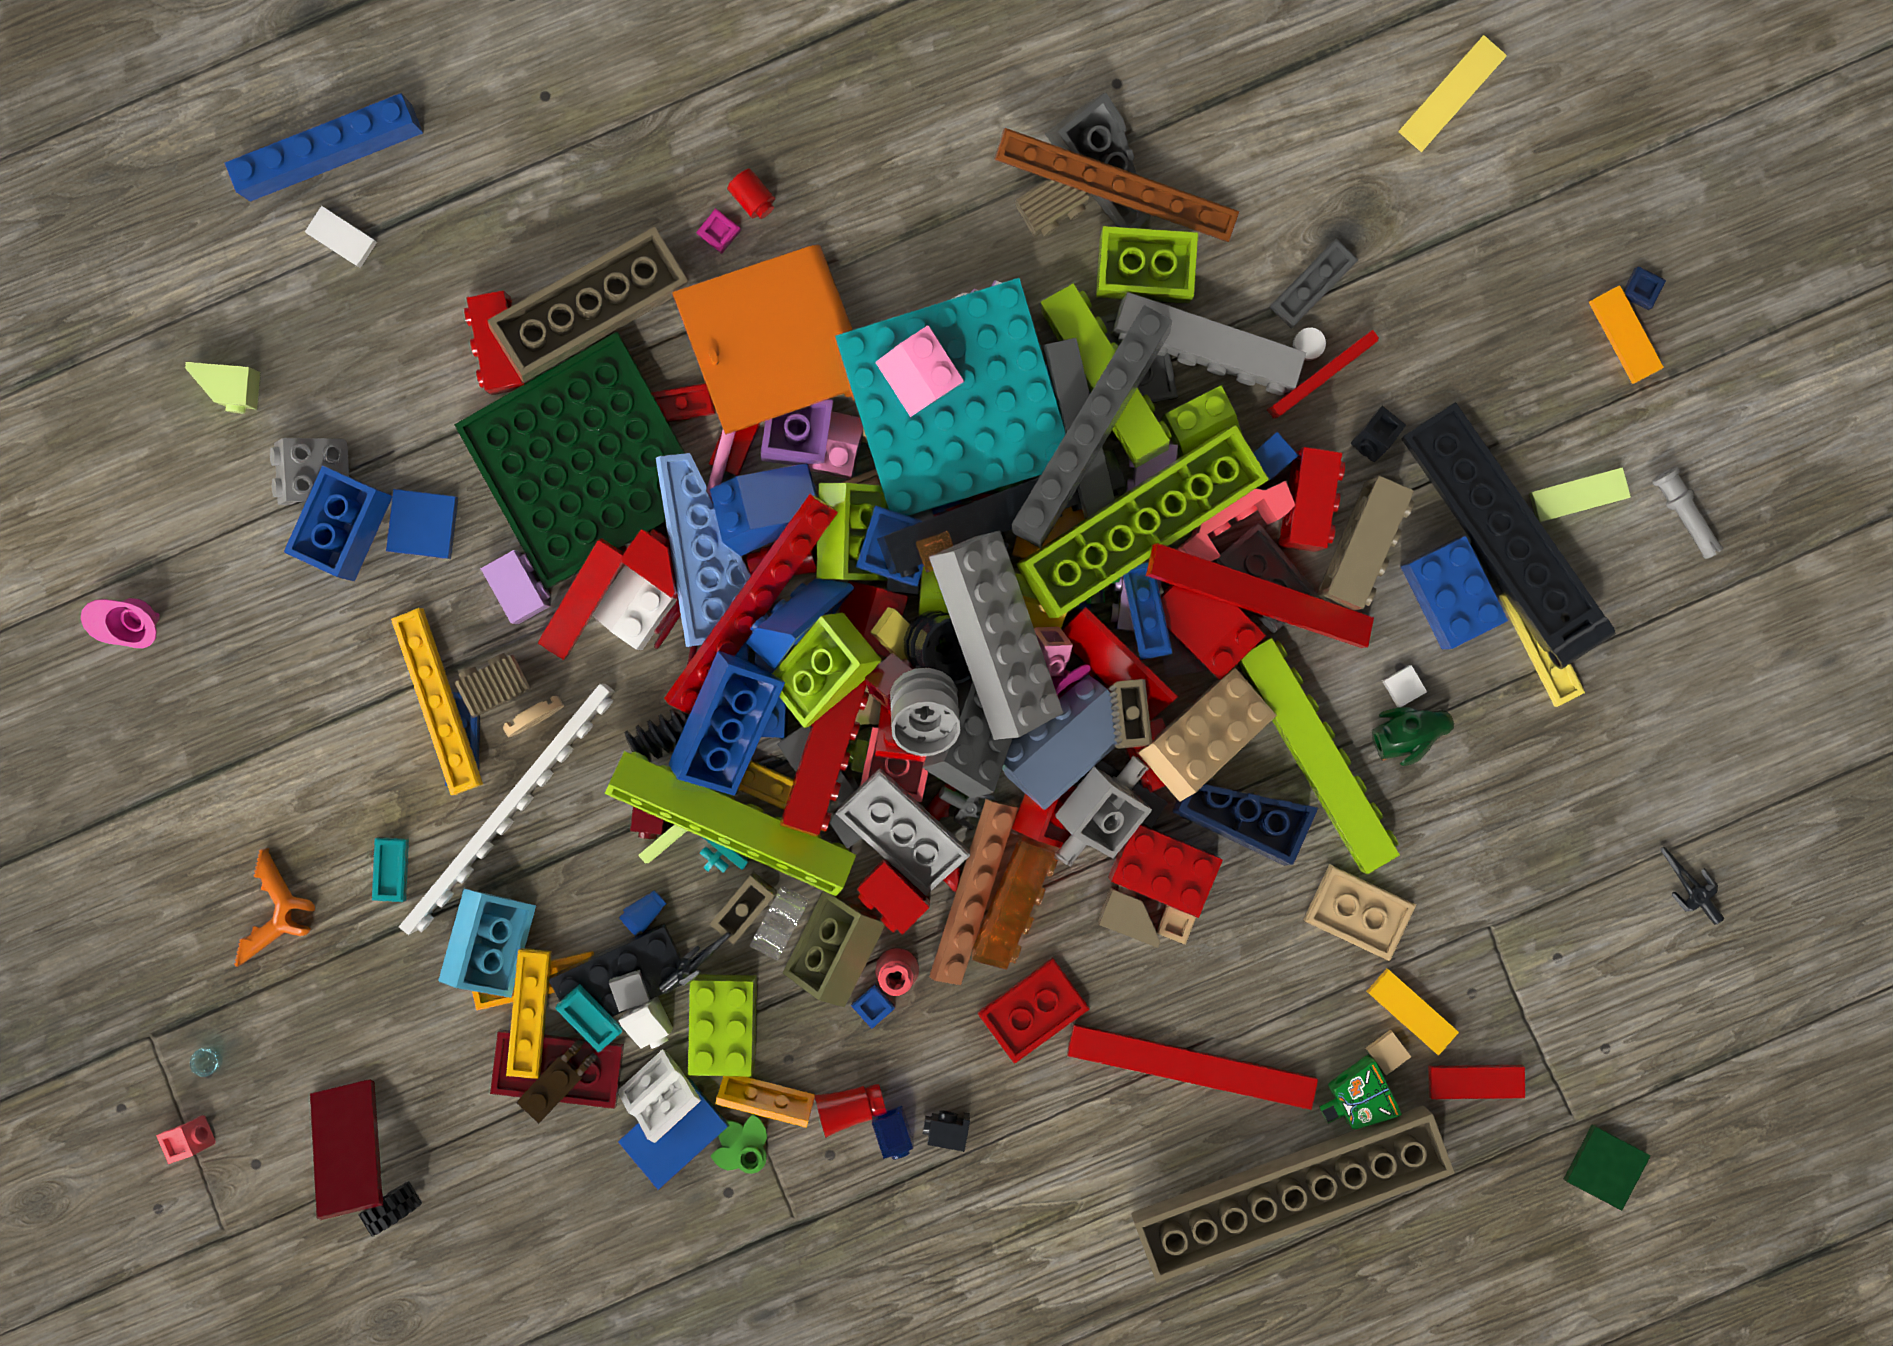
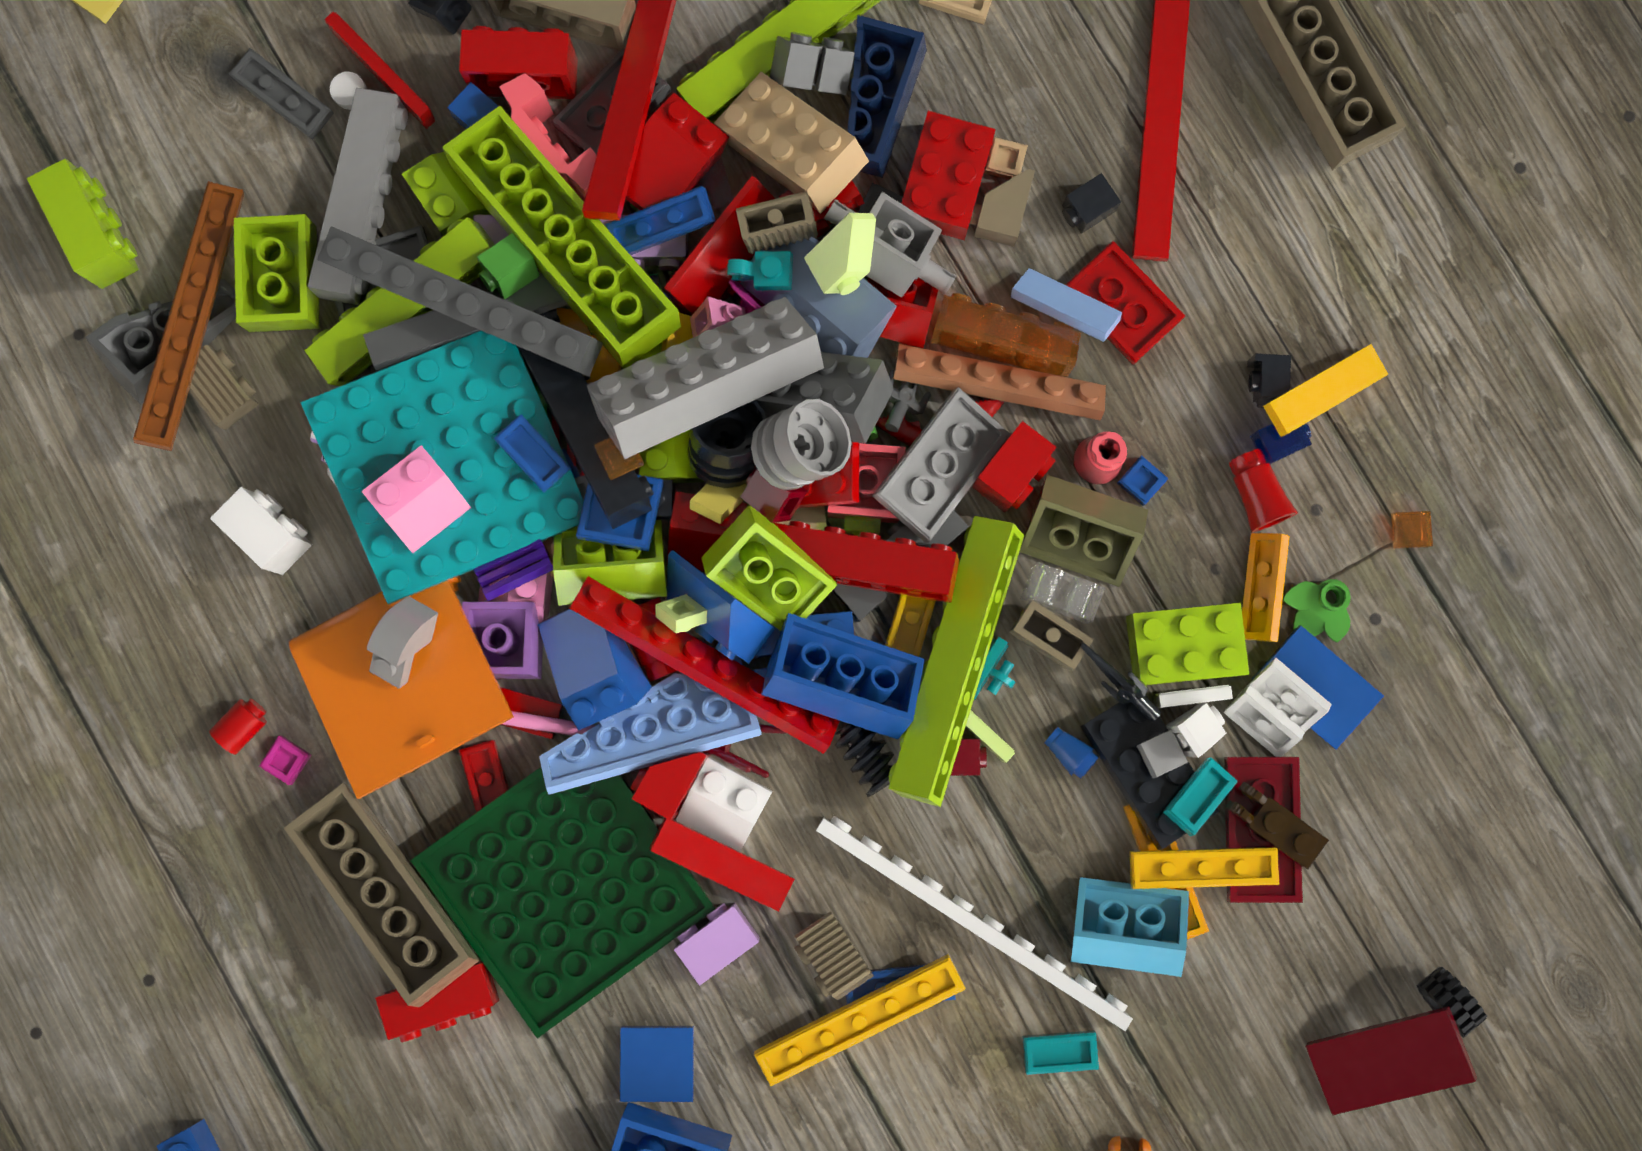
camera: 90 degrees left, 5 degrees down
tan tile [503,696,564,738] -> none
none -> lime brick [27,158,139,289]
none -> white brick [210,487,313,575]
none -> light grey brick [367,596,438,688]
none -> dark purple tile [474,538,553,601]
none -> bright green brick [477,233,540,300]
none -> blue tile [494,414,571,493]
none -> yellowish green plate [655,594,707,633]
none -> teal plate [727,251,793,291]
none -> piece [770,32,855,95]
none -> yellowish green slope [804,213,876,295]
none -> light blue tile [1011,268,1122,342]
none -> black brick [1062,173,1122,234]
none -> white tile [1153,685,1233,708]
none -> yellow tile [1263,344,1388,437]
none -> clear orange tile [1391,511,1433,549]

